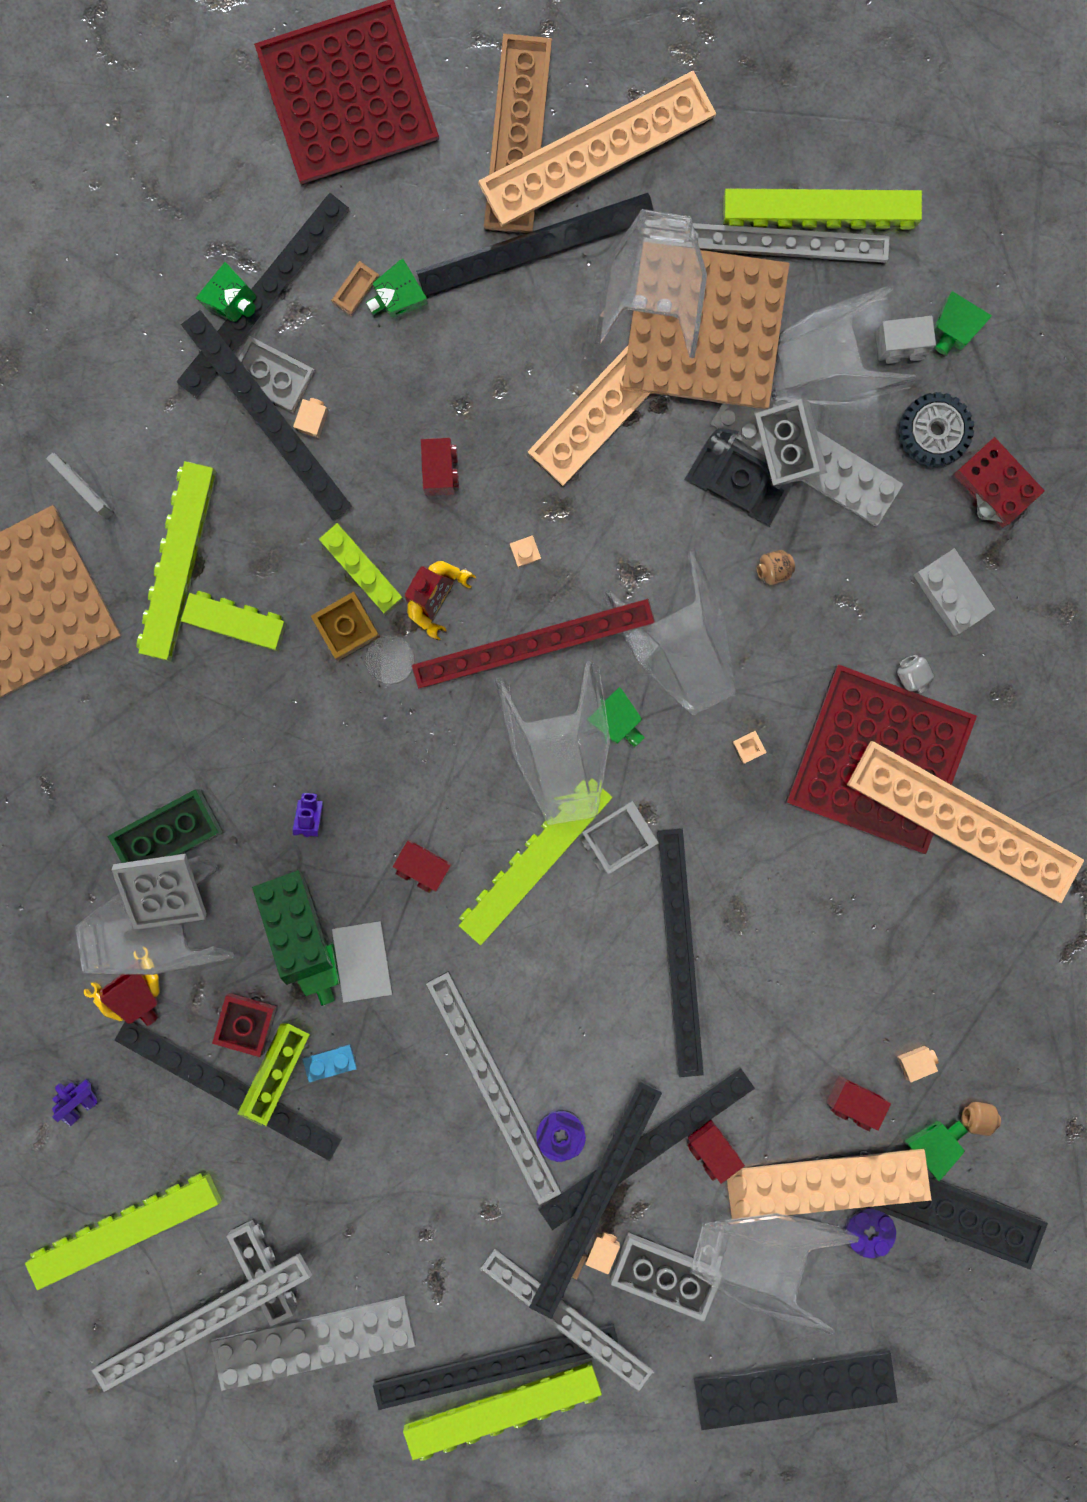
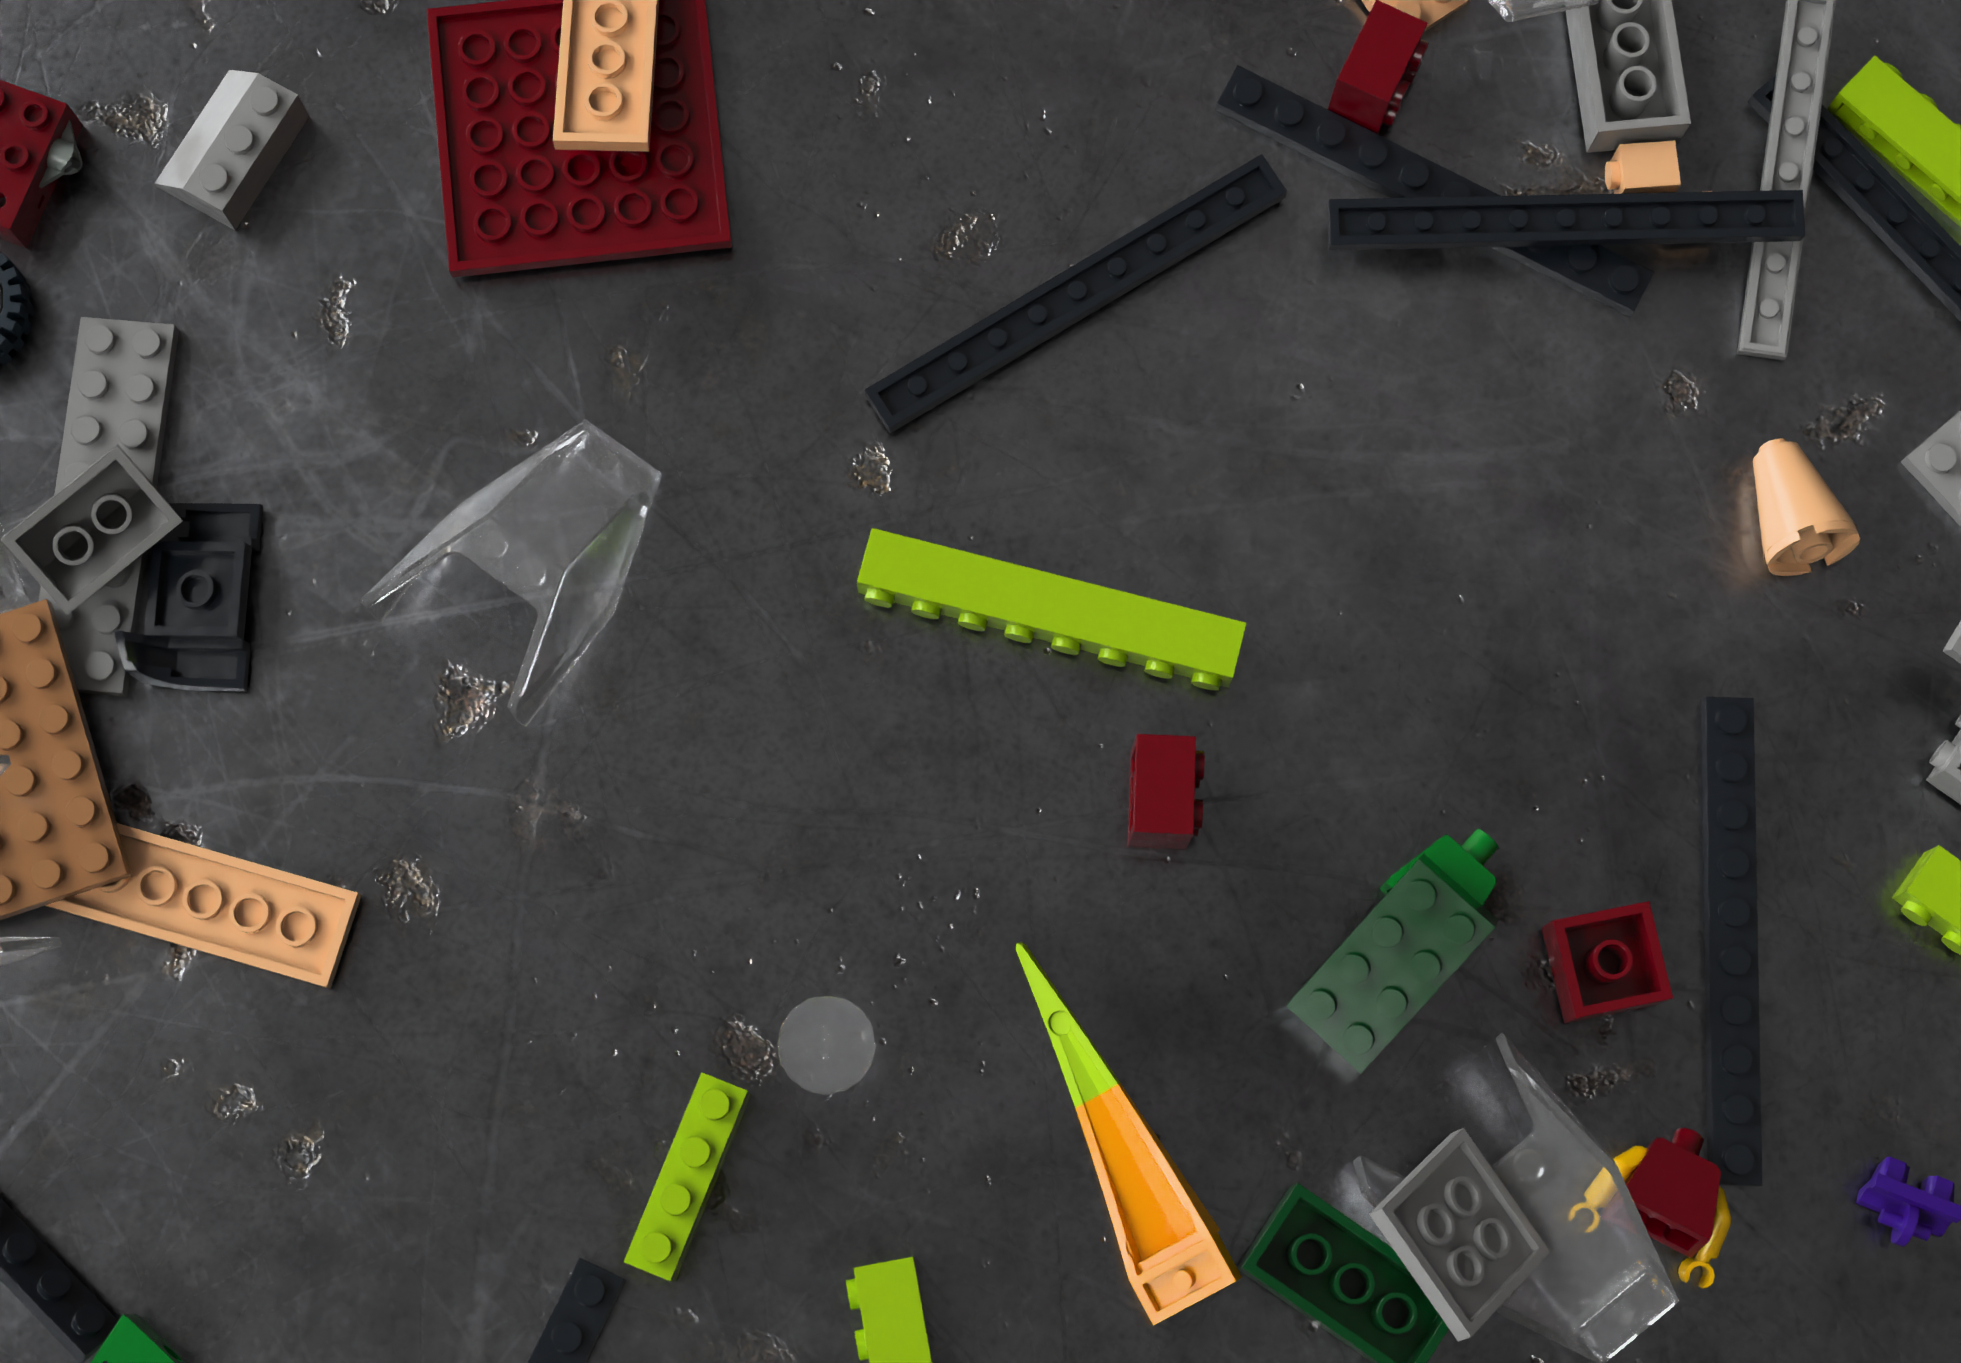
camera: 115 degrees left, 10 degrees down
lime brick [238,1023,310,1126] -> none
dark purple hips [293,793,323,837] -> none
dark azure plate [302,1044,357,1083] -> none
pearl gold brick [311,591,380,661] -> none
light grey tile [332,921,393,1003] -> none
torso [404,561,476,640] -> none
dark red plate [412,598,655,689] -> none
dark red brick [421,438,459,496] -> none
light grey plate [426,972,561,1205] -> none
clear windscreen [495,661,610,825] -> none
light nougat plate [510,535,541,568] -> none
dark purple plate [536,1111,586,1162] -> none
light grey window [580,801,658,874] -> none
green torso [585,687,645,748] -> none
light nougat plate [733,731,766,764] -> none
medium nougat head [757,550,795,585] -> none
light grey head [897,655,934,693] -> none
none -> light orange plate [1016,942,1242,1326]
none -> light nougat cone [1753,438,1860,576]

